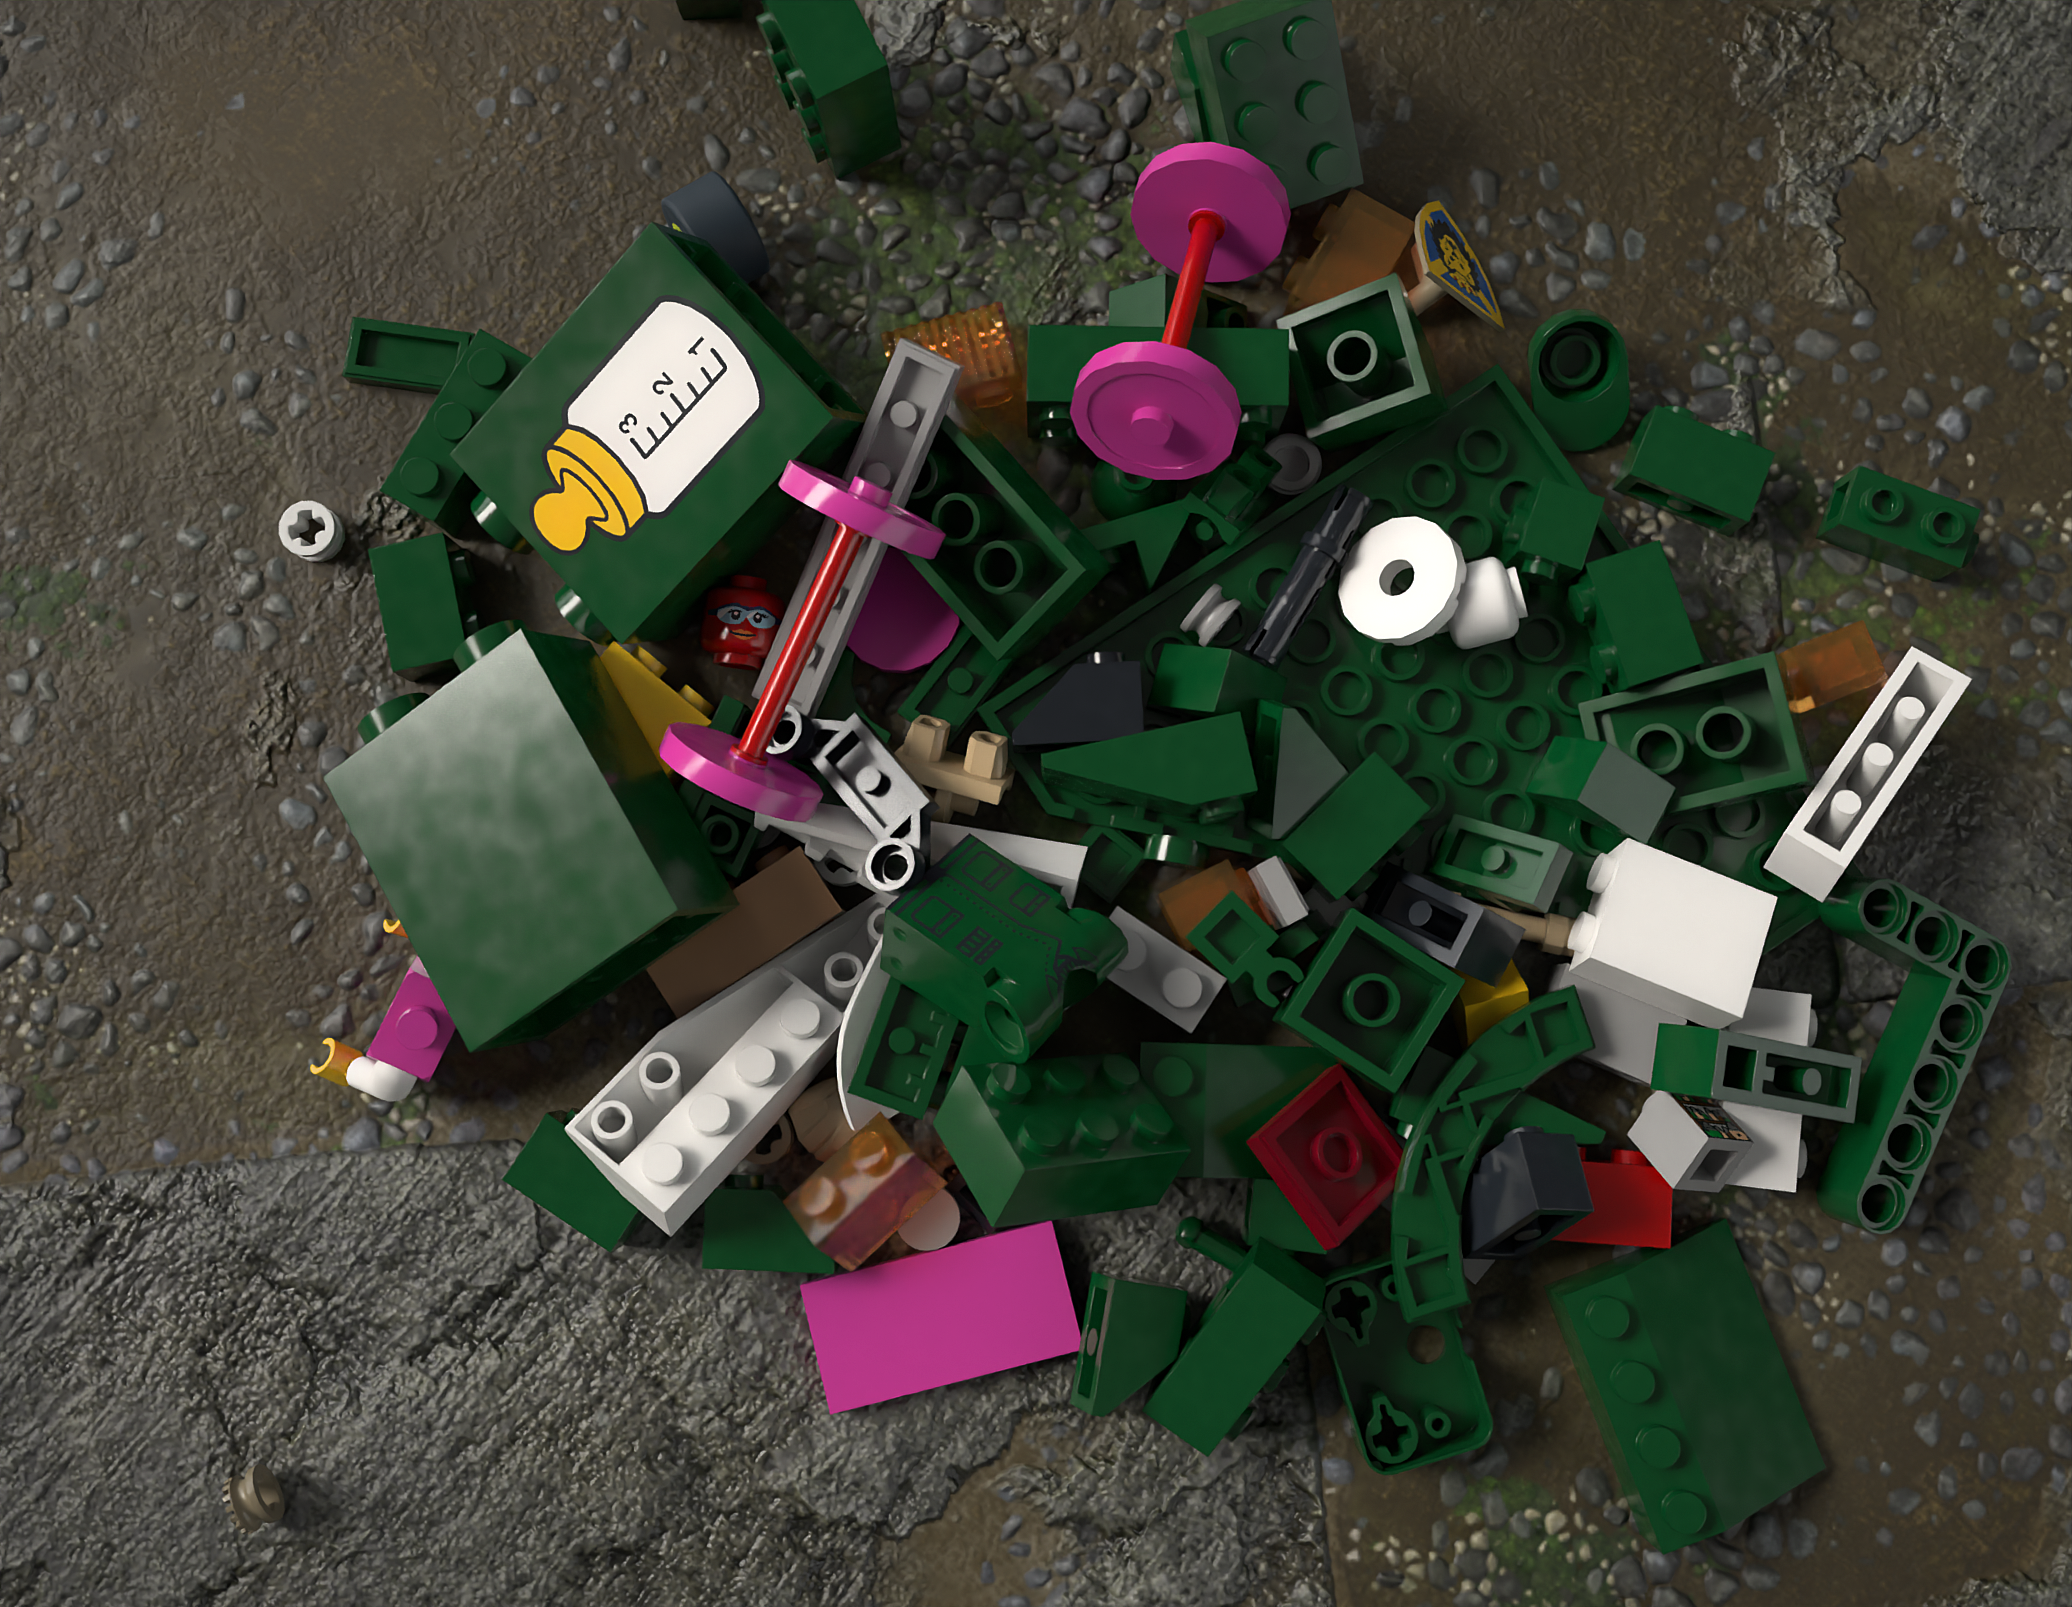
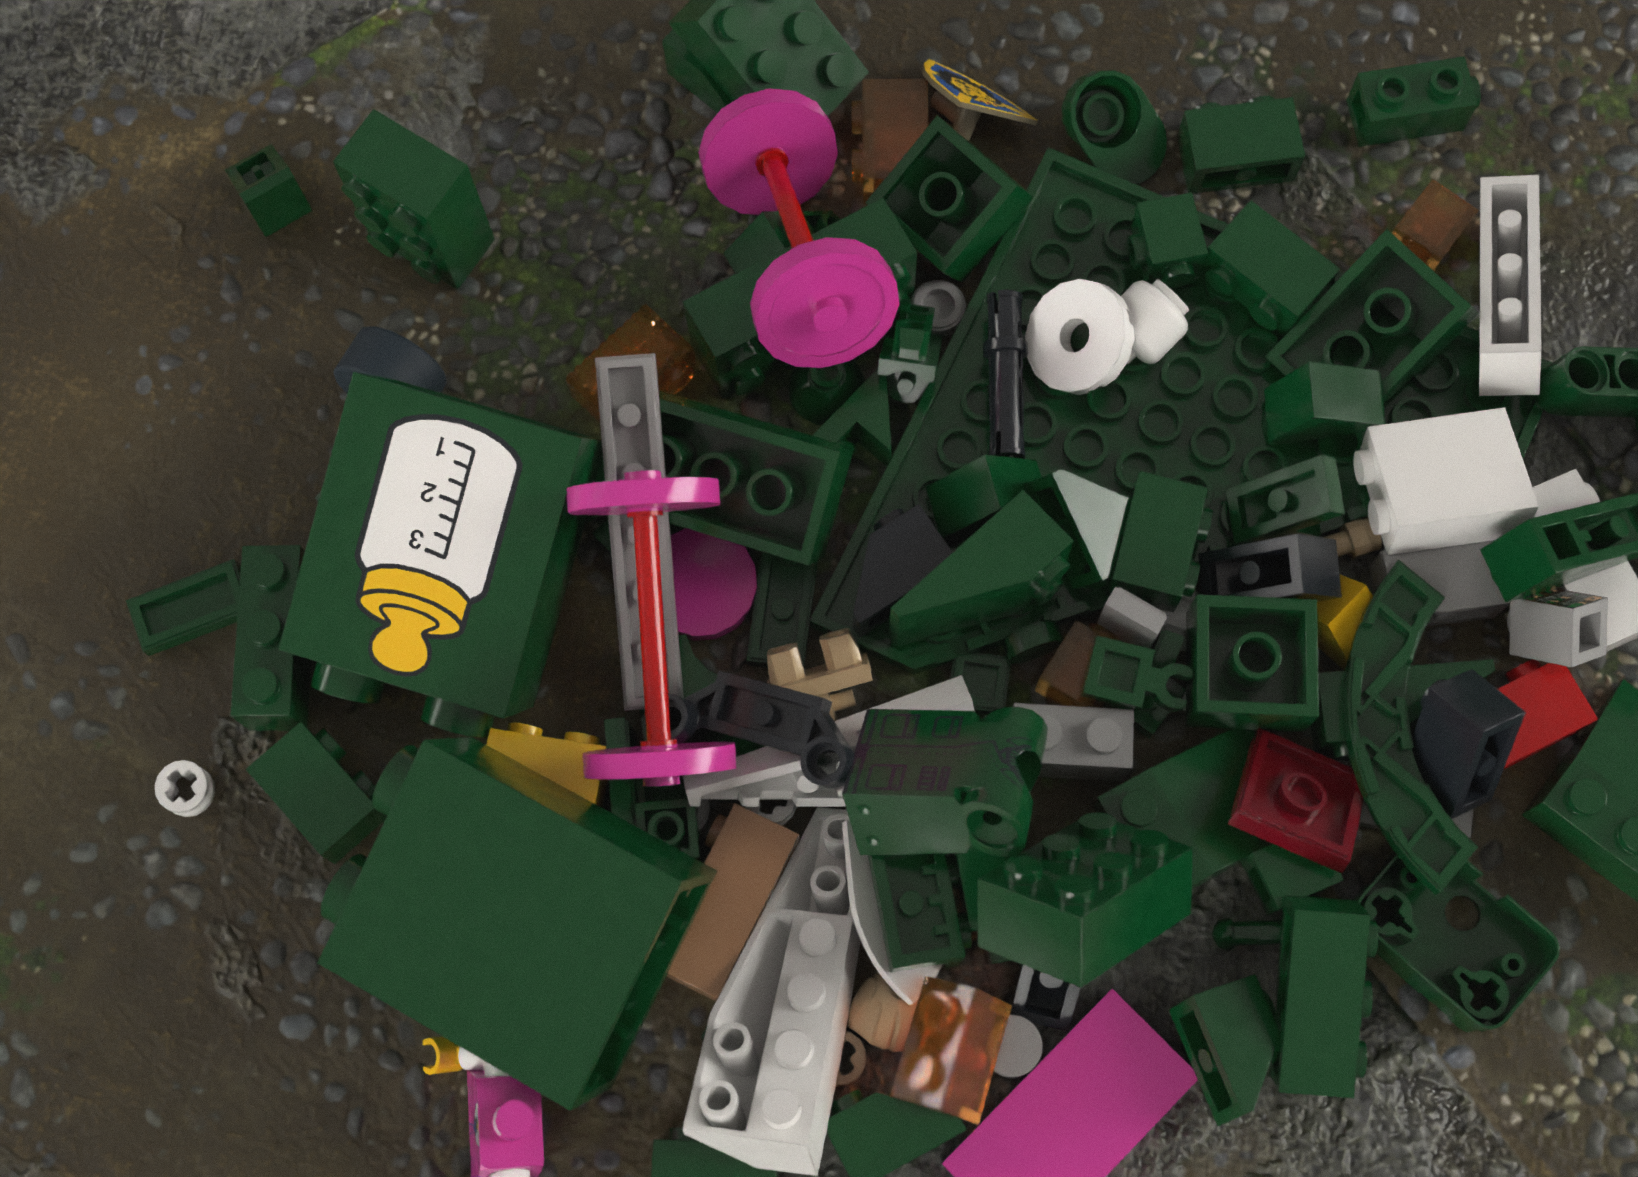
camera: 30 degrees left, 10 degrees down
red head [699,575,786,671] -> none
light grey bush [1180,583,1241,647] -> none

